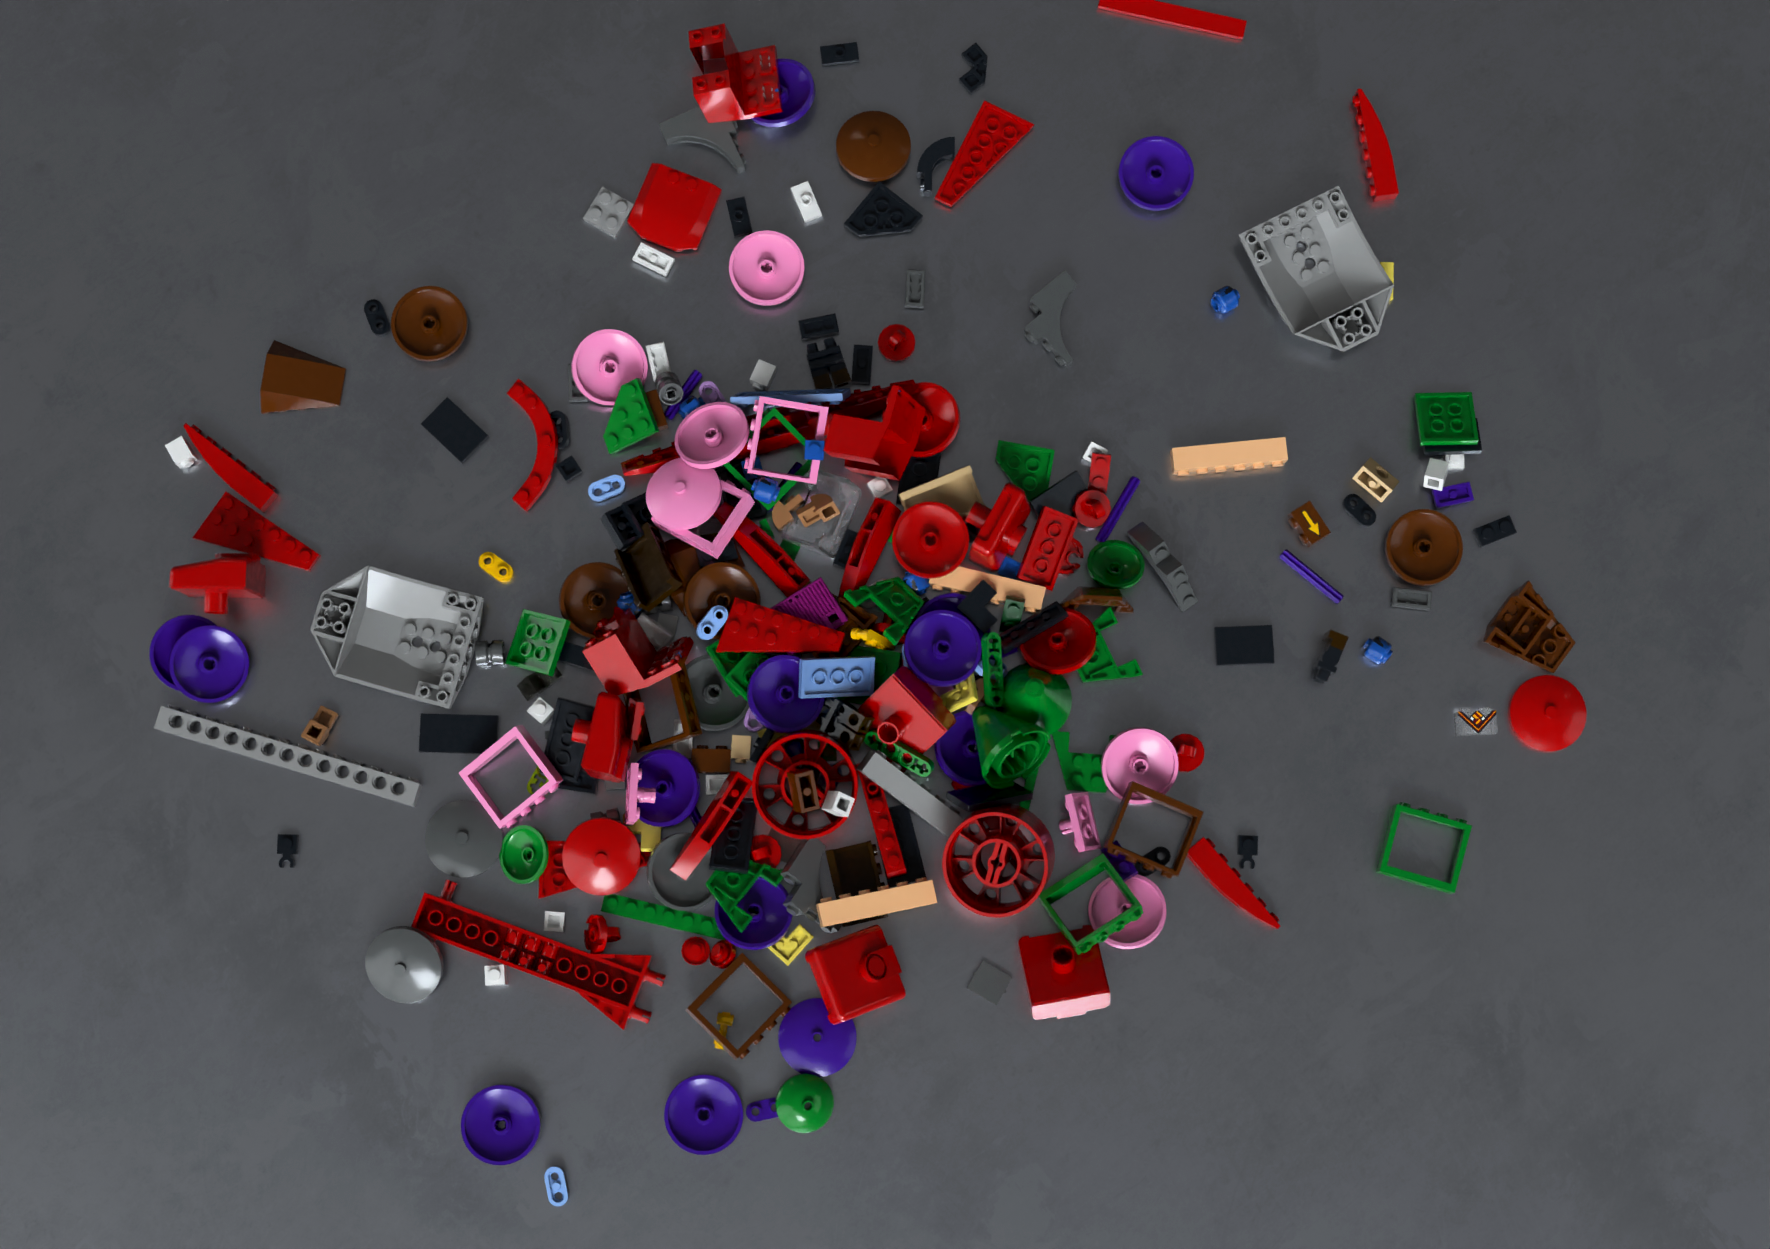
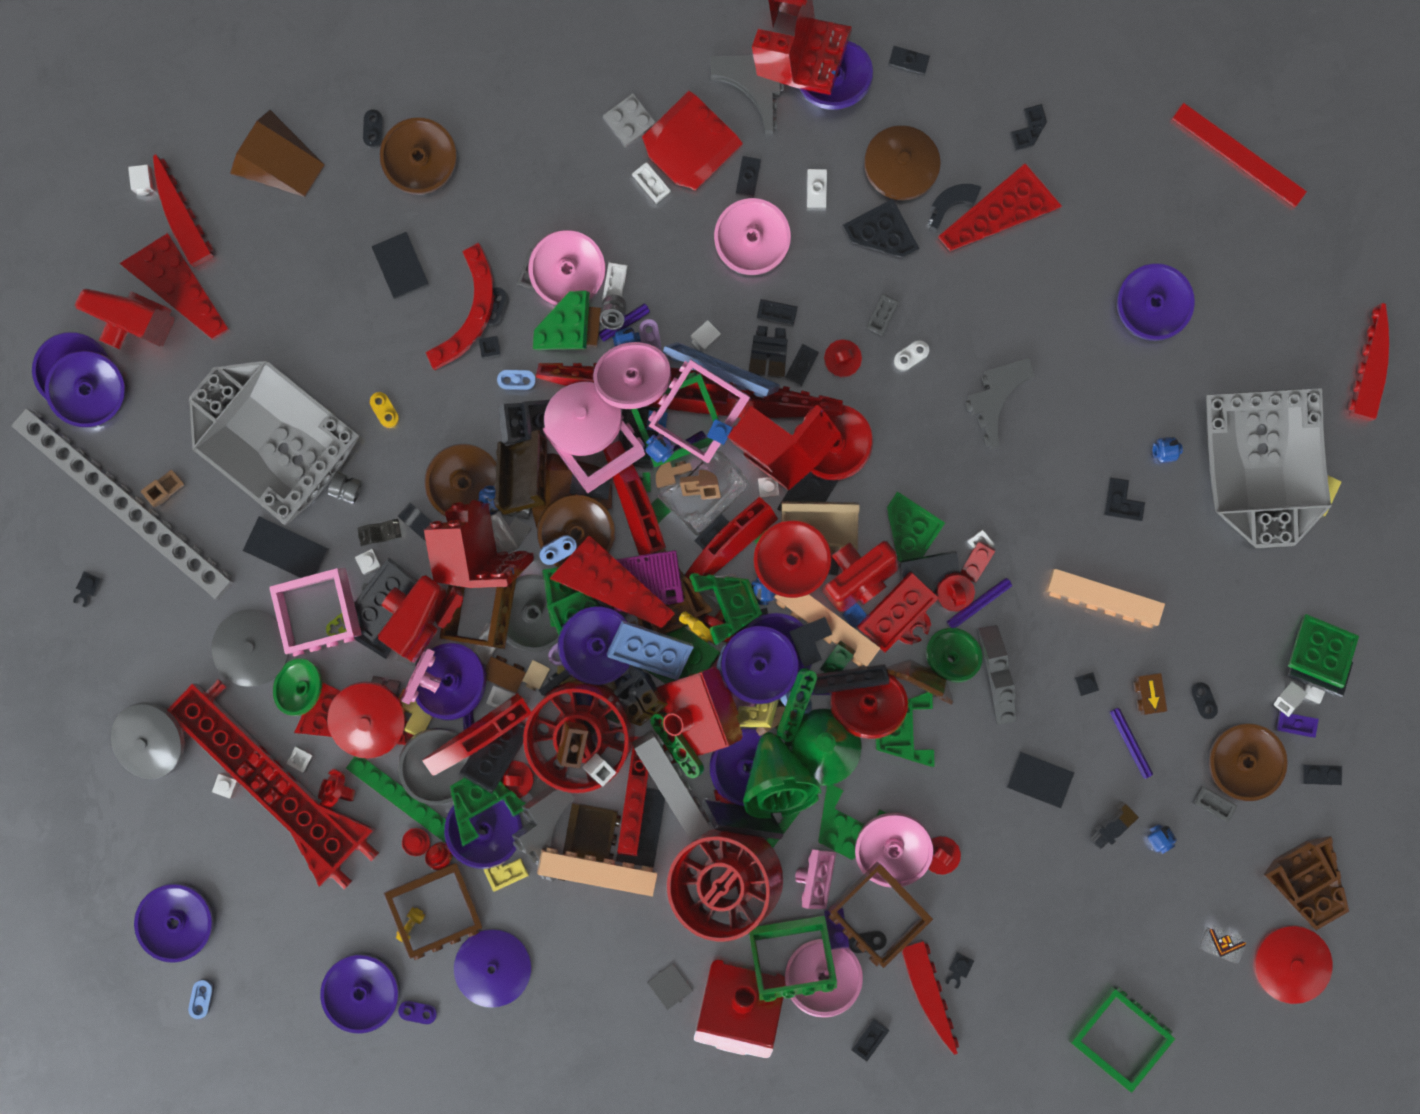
camera: 25 degrees right, 5 degrees up
green plate [505,609,571,677] -> none
green dish [775,1073,834,1133] -> none
red piece [805,925,906,1025] -> none
tan brick [1352,457,1400,503] -> none
none -> black plate [851,1018,890,1062]
none -> white plate [894,340,929,371]
none -> black plate [1074,672,1099,696]
none -> black tile [1104,477,1145,521]

